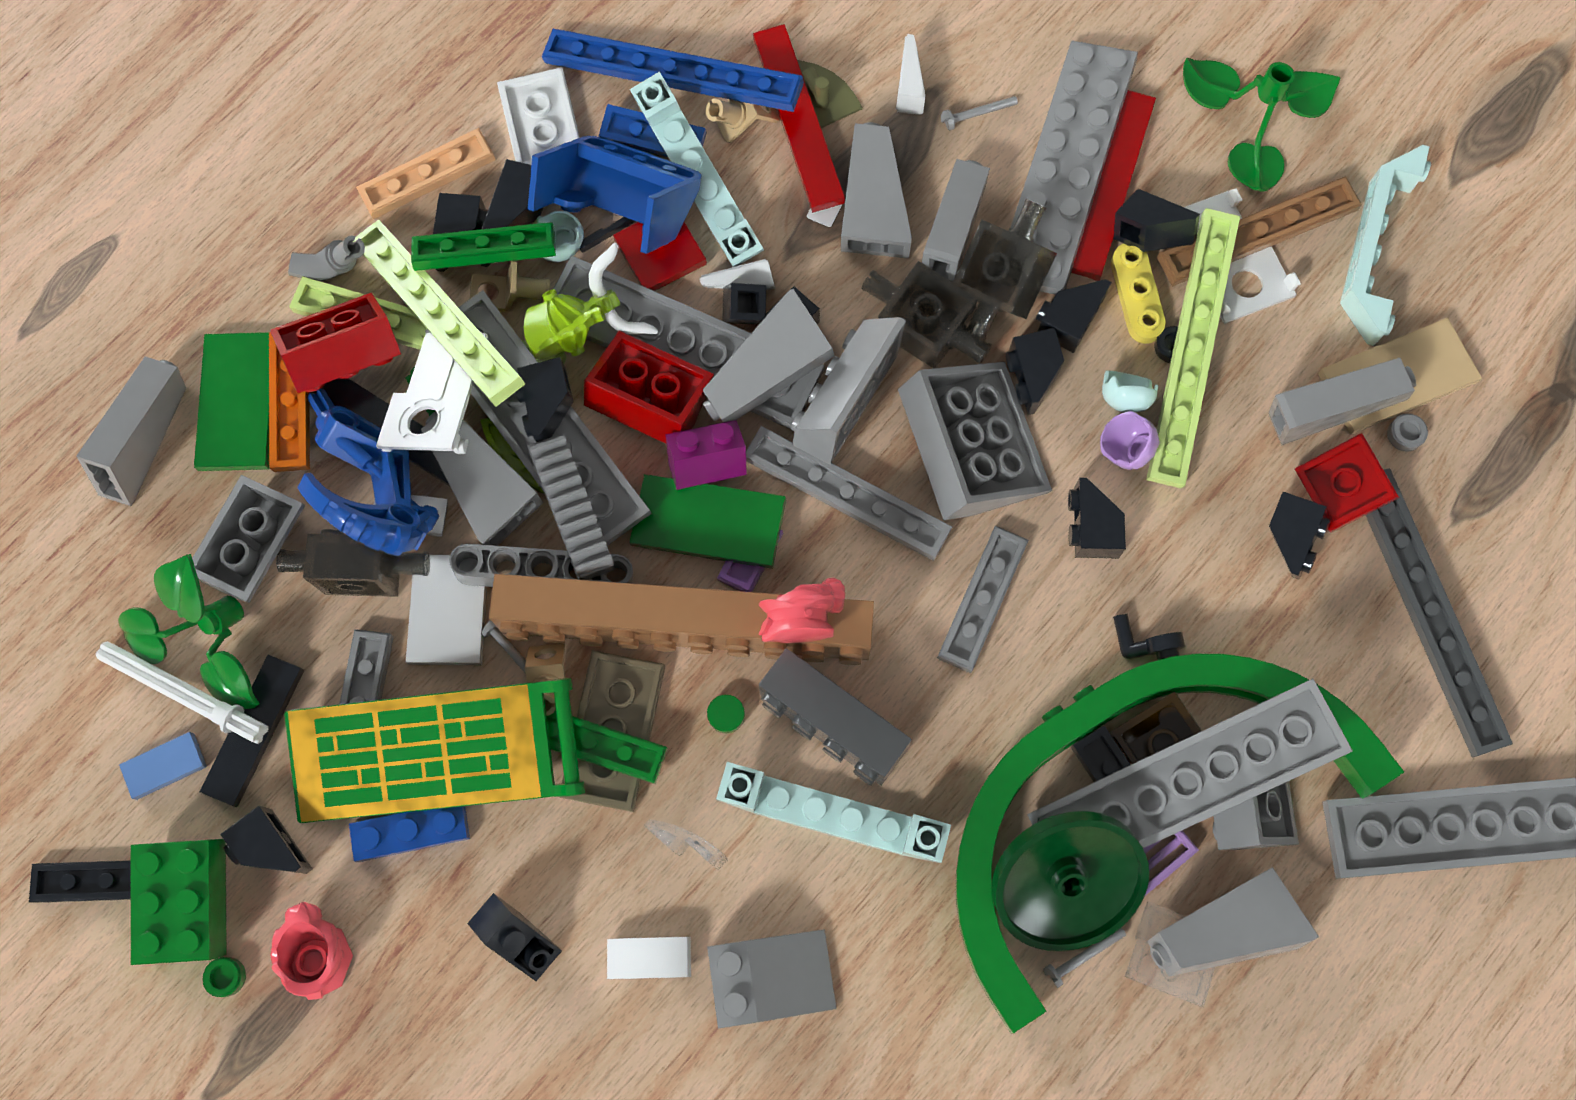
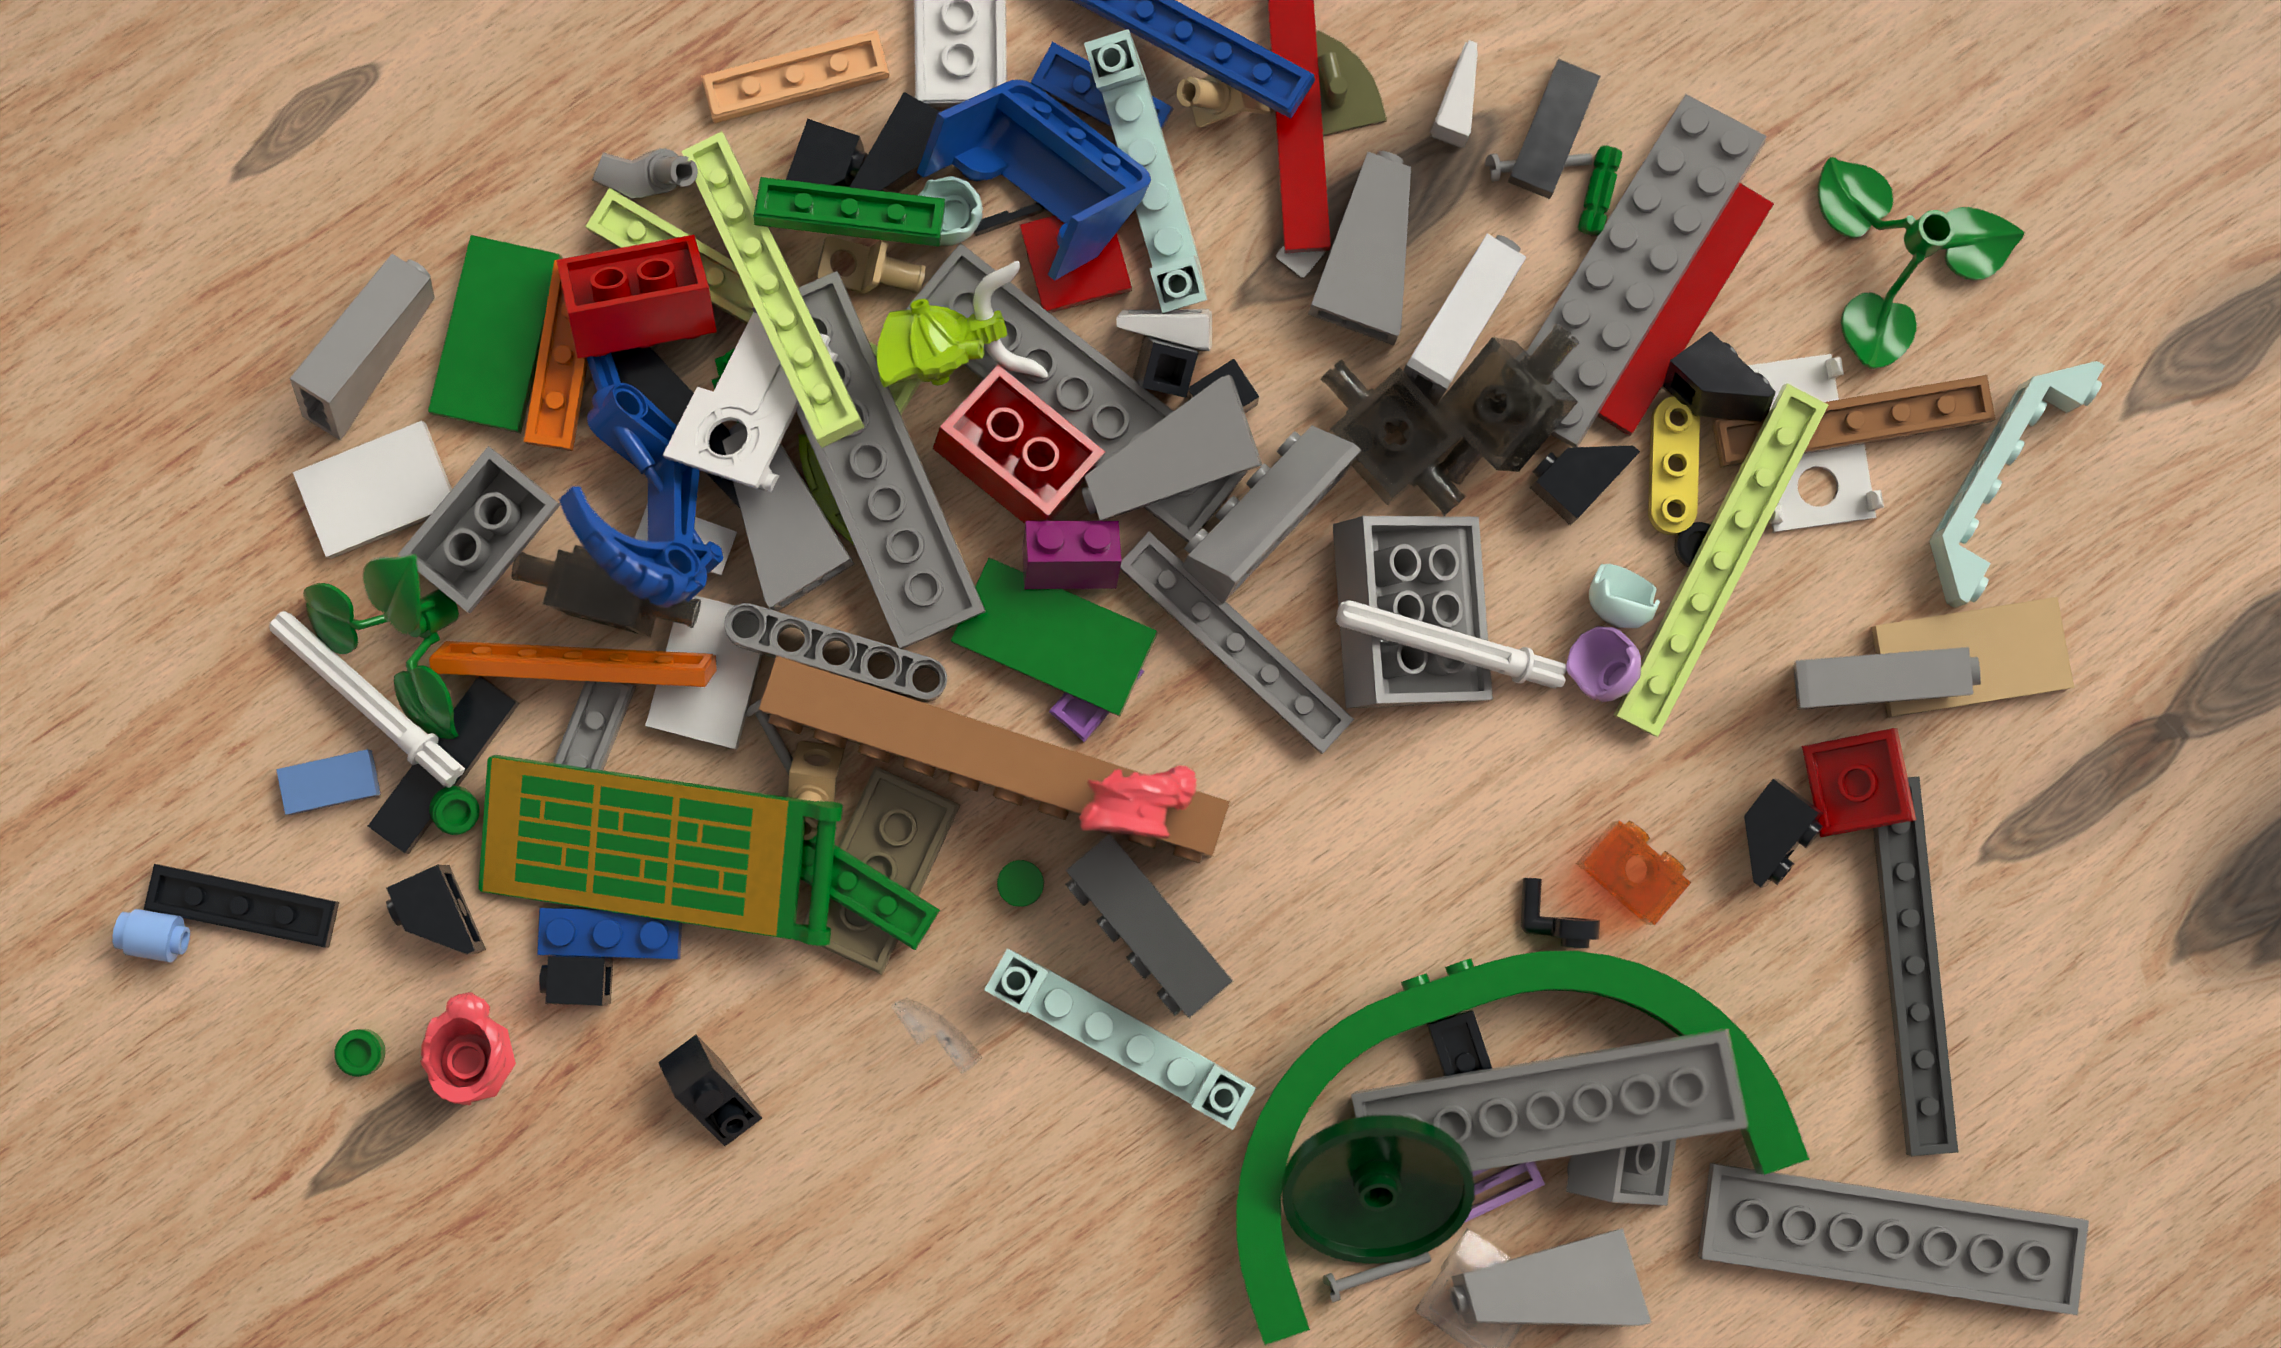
camera: 10 degrees right, 10 degrees up
green brick [131,839,227,965] -> none
black slope [516,357,574,442] -> none
light grey gear [528,434,614,580] -> none
white slope [607,937,691,979] -> none
light grey slope [707,929,836,1029] -> none
light grey tile [937,526,1029,673] -> none
black slope [1006,328,1064,415] -> none
black slope [1068,477,1126,559] -> none
dark brown slope [1110,692,1202,764] -> none
light grey tile [1387,414,1428,452] -> none
none -> light blue brick [112,909,190,963]
none -> white tile [293,421,452,559]
none -> orange tile [429,641,717,687]
none -> green tile [429,786,480,835]
none -> black brick [539,955,613,1006]
none -> white axle [1336,600,1567,689]
none -> black tile [1508,59,1600,199]
none -> clear orange brick [1576,820,1691,925]
none -> green axle [1578,145,1623,236]

